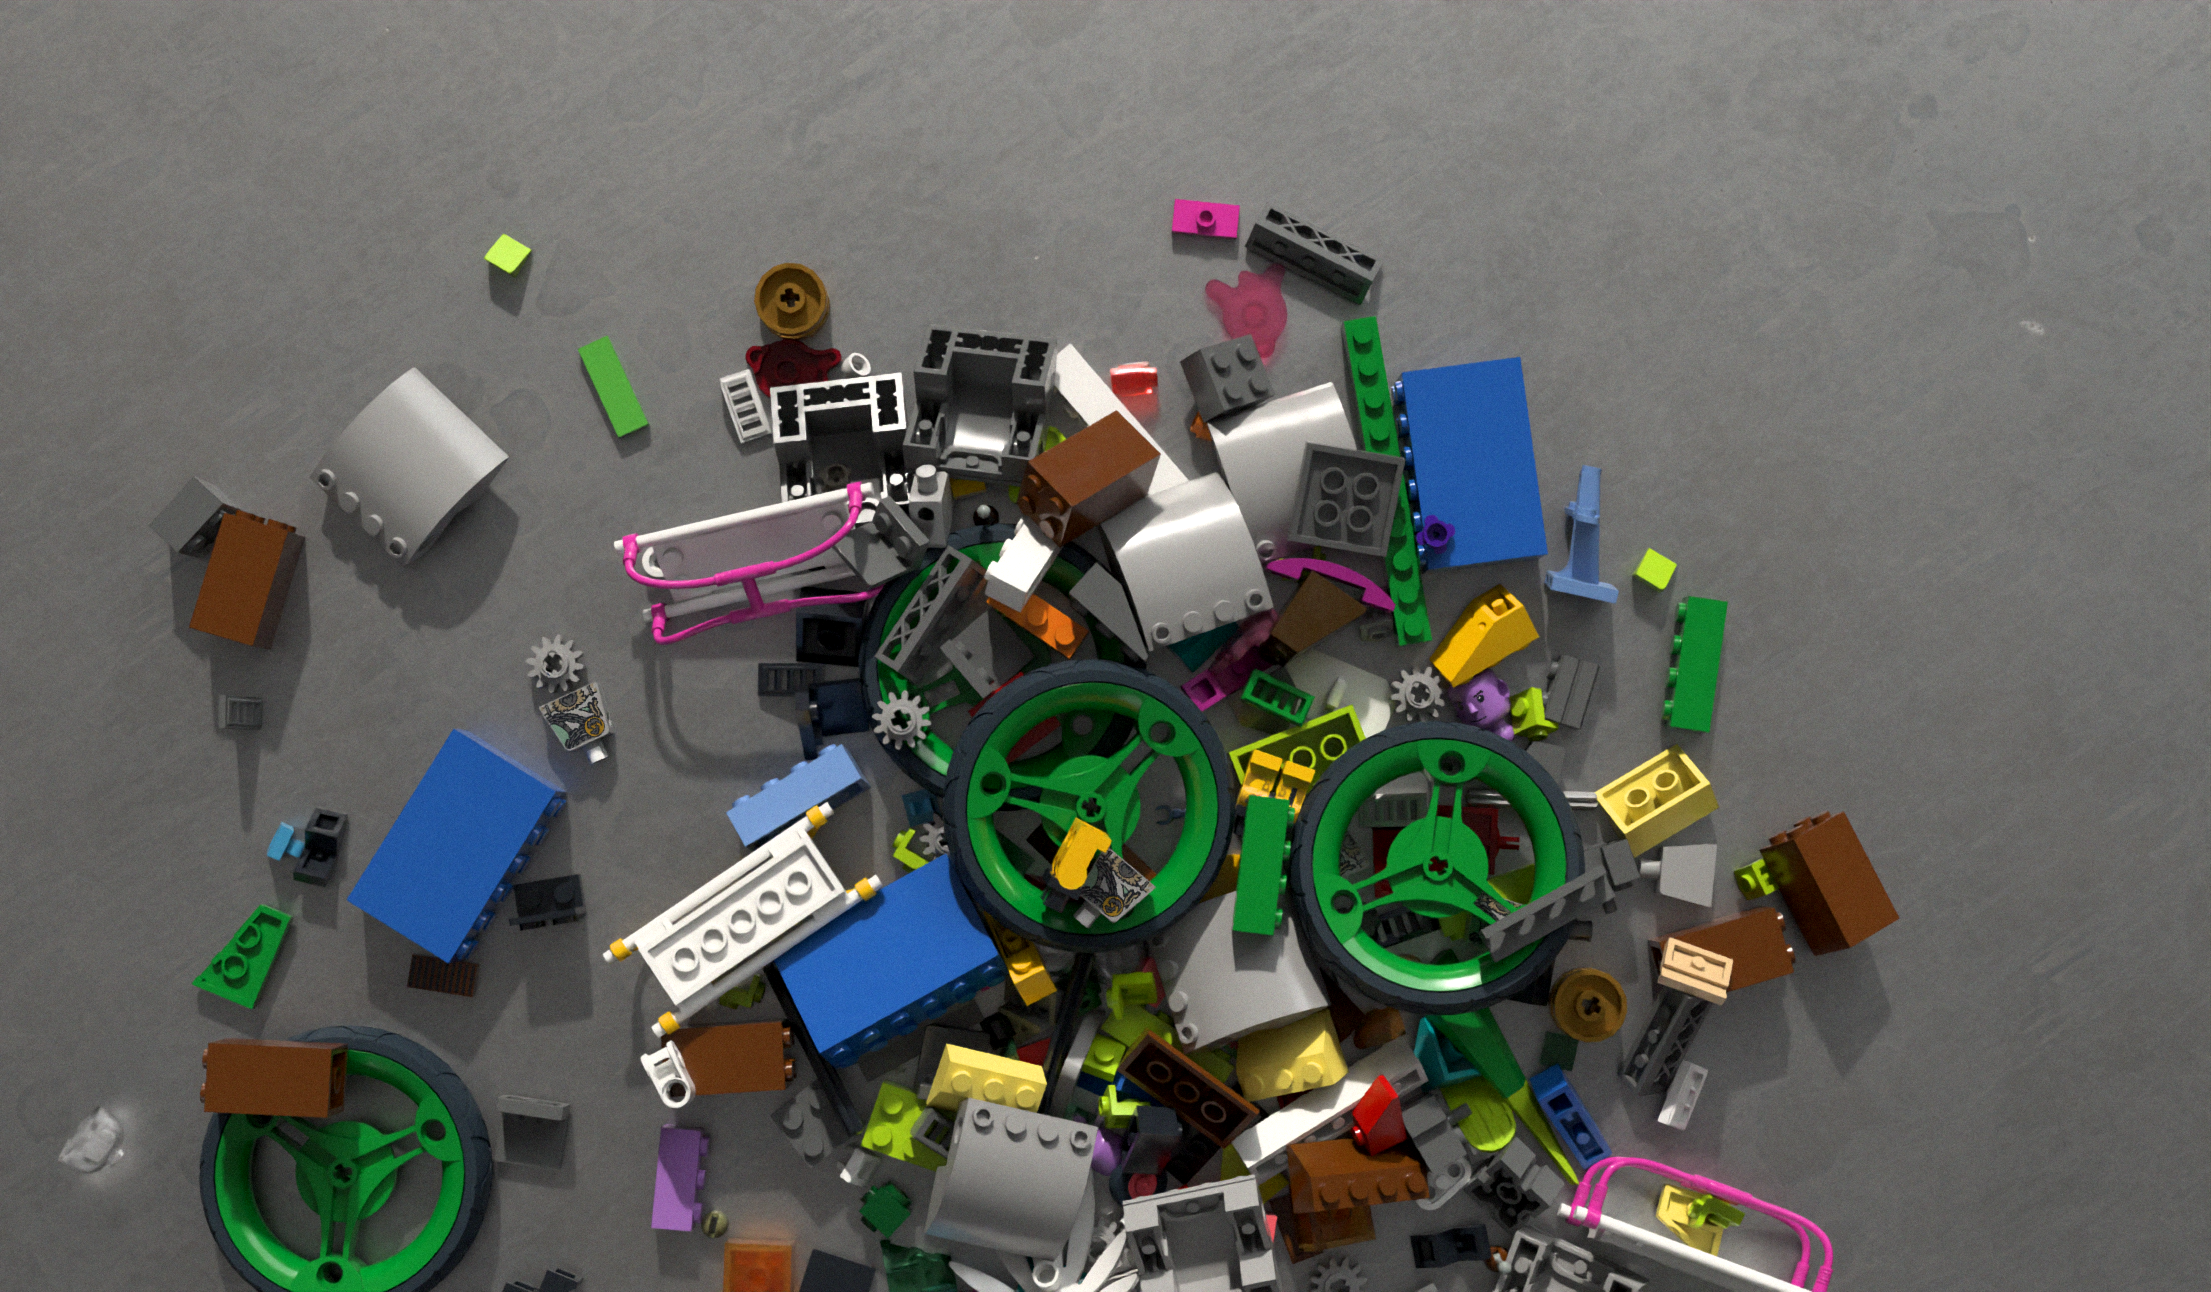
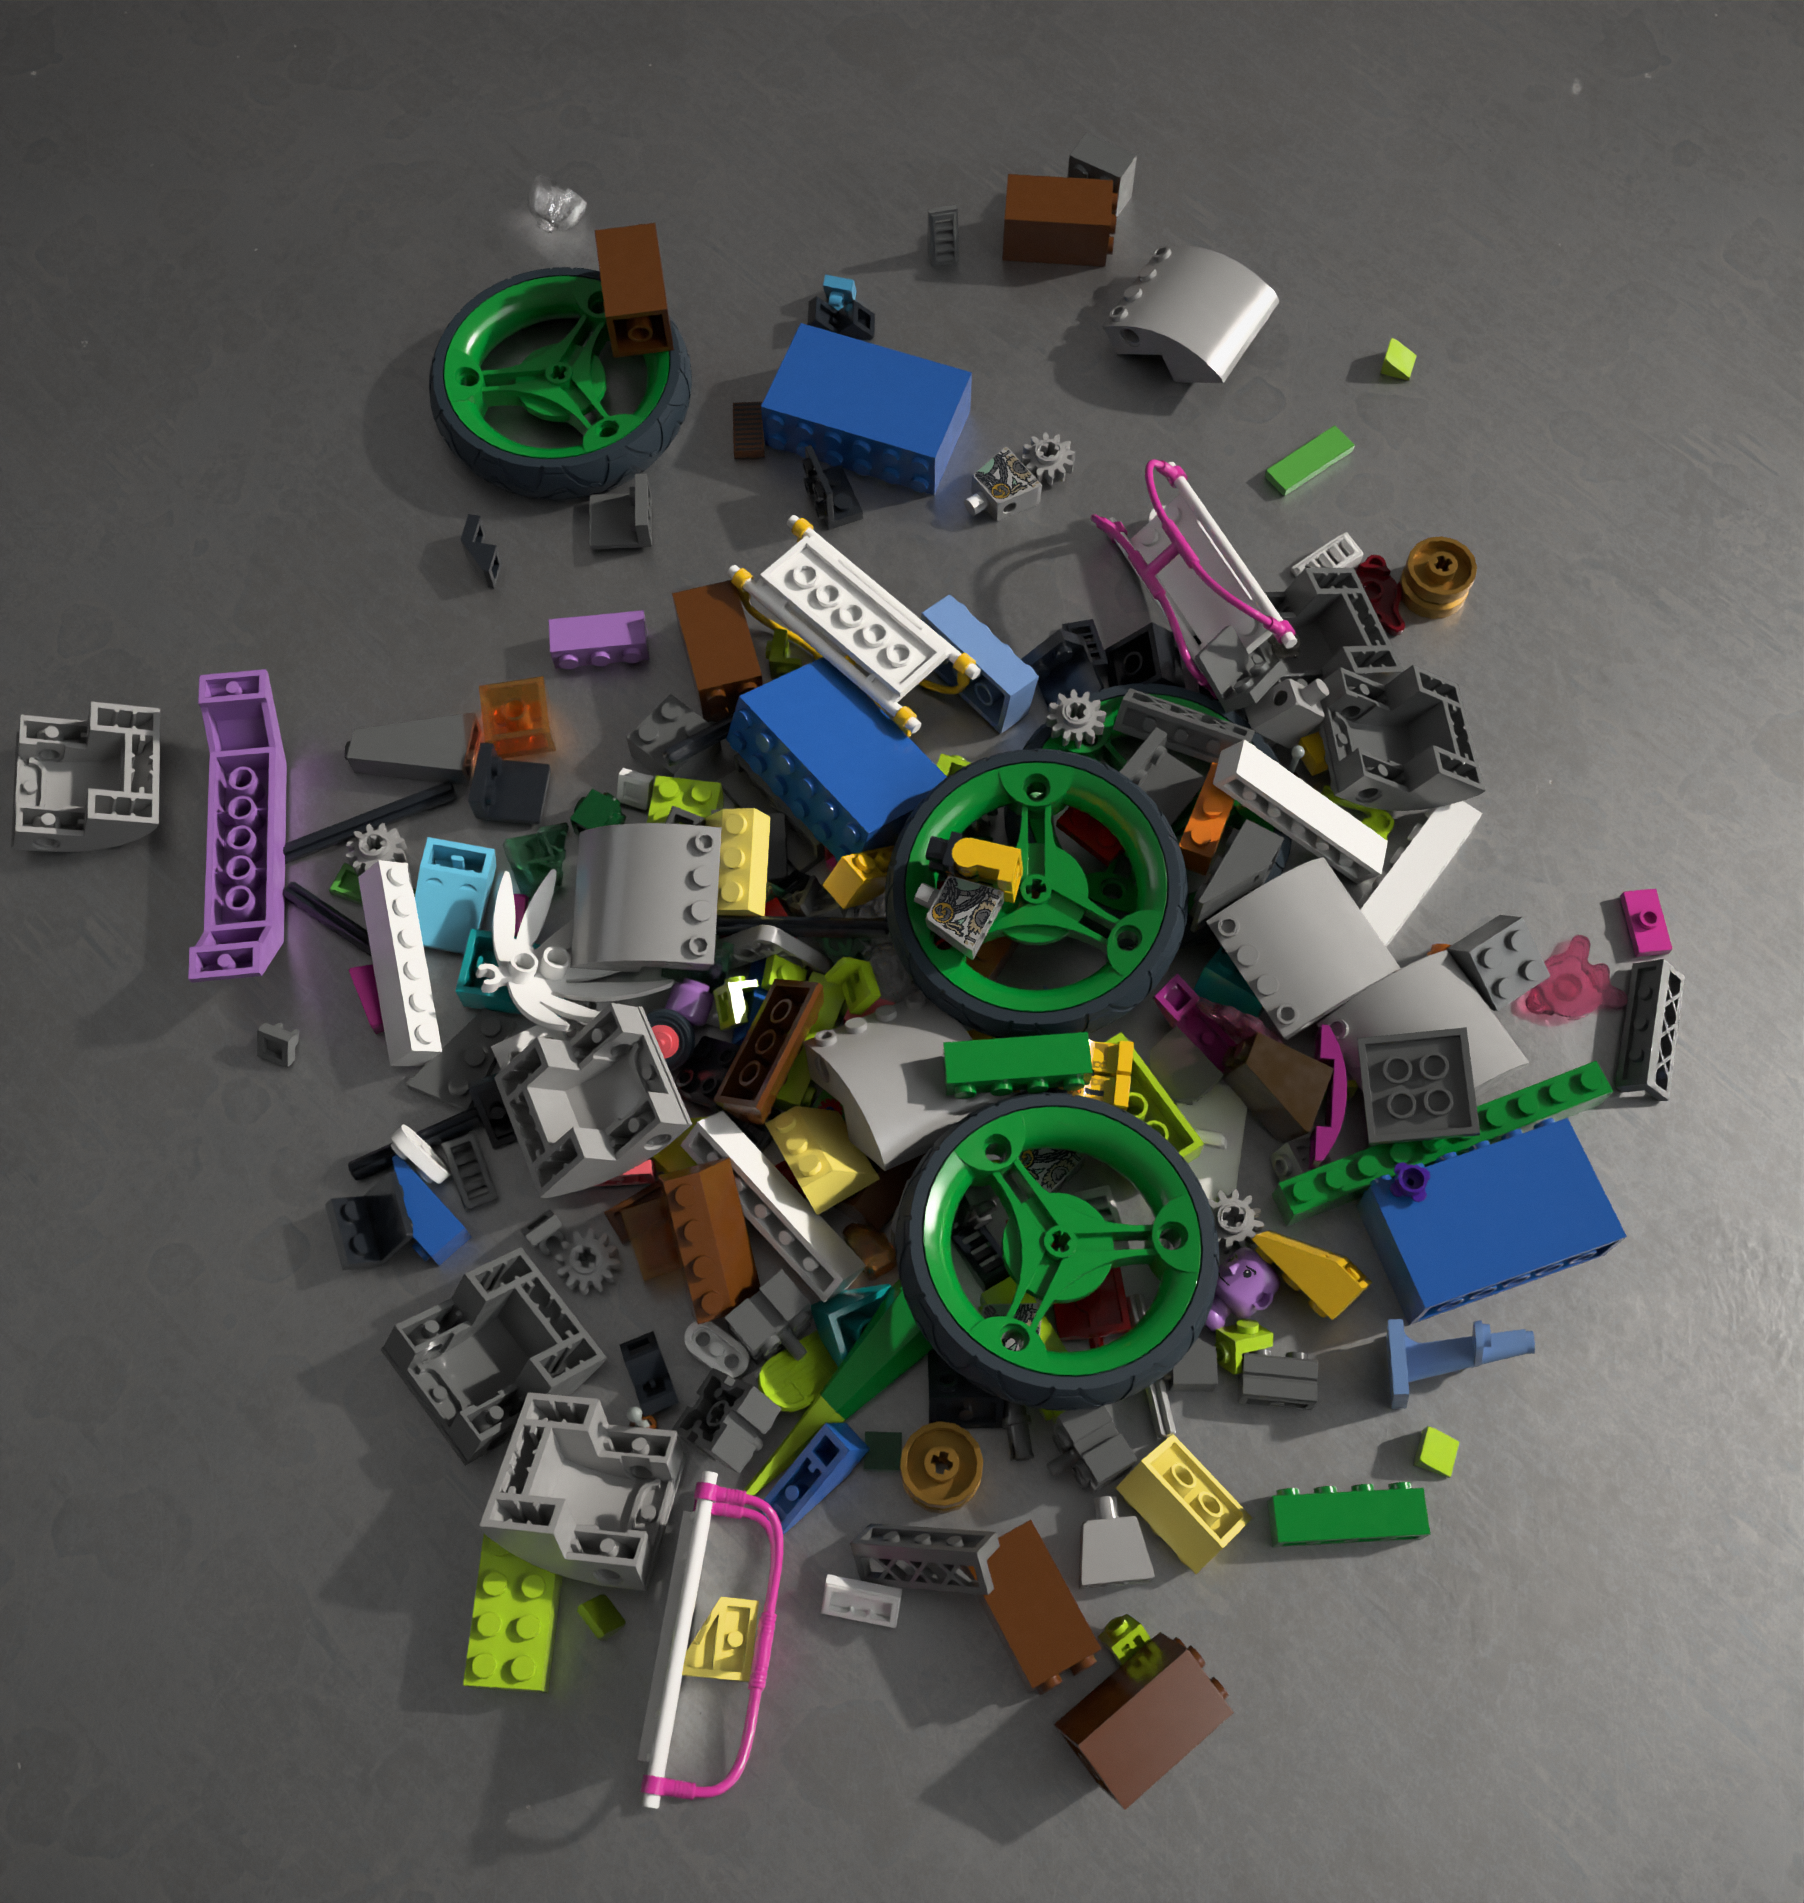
camera: 80 degrees right, 20 degrees down
green wing [191,904,294,1009] -> none
white piece [641,1040,696,1108] -> none
olive hinge [701,1210,729,1238] -> none
white hinge [841,353,871,379] -> none
reddish brown brick [1016,410,1161,548] -> none
clear red brick [1110,361,1158,397] -> none
black brick [1119,1105,1182,1175] -> none
green slope [1238,669,1315,727] -> none
red slope [1351,1074,1407,1156] -> none
dark grey fence [1478,864,1616,963] -> none
tan plate [1657,937,1733,1006] -> none
lime bracket [1688,1194,1745,1229] -> none

